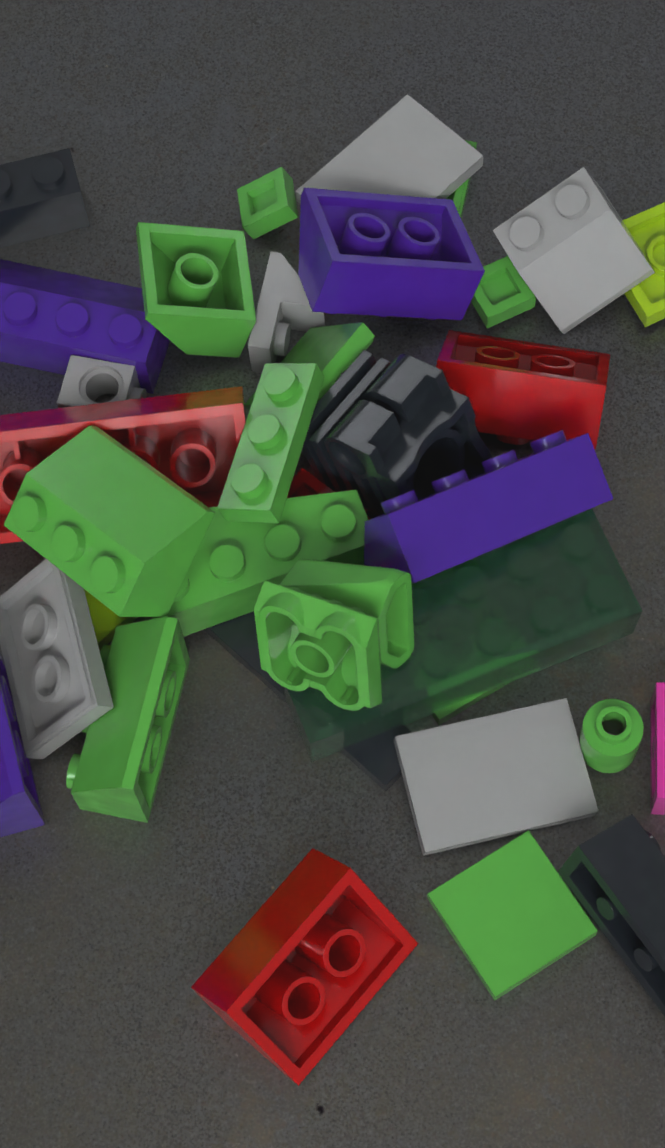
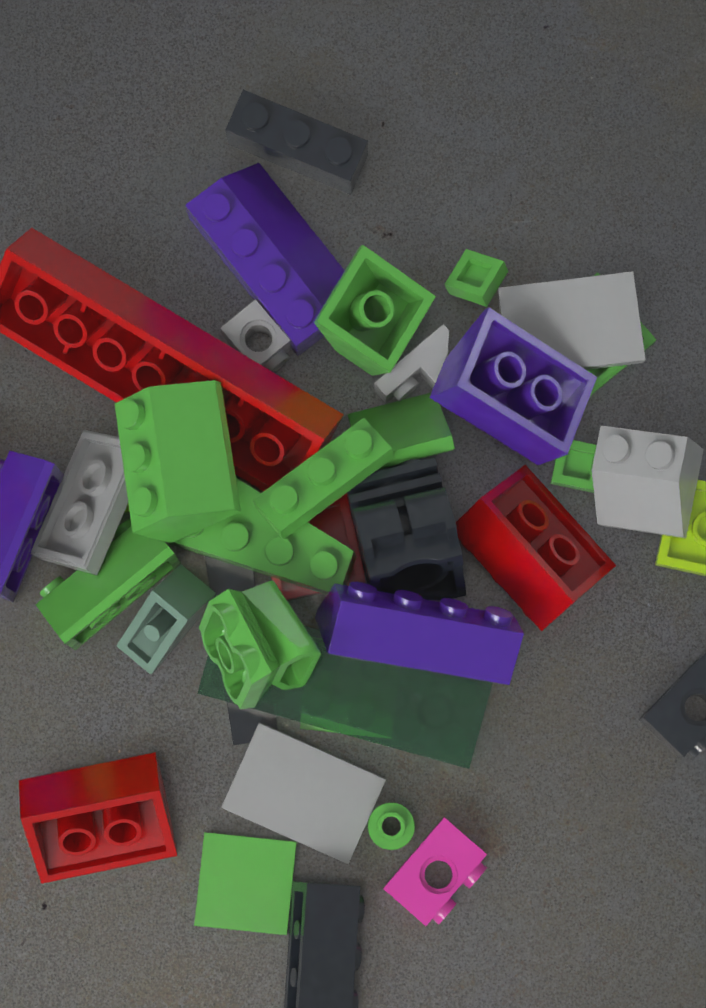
camera: 35 degrees right, 15 degrees up
none -> sand green slope [116,564,216,675]

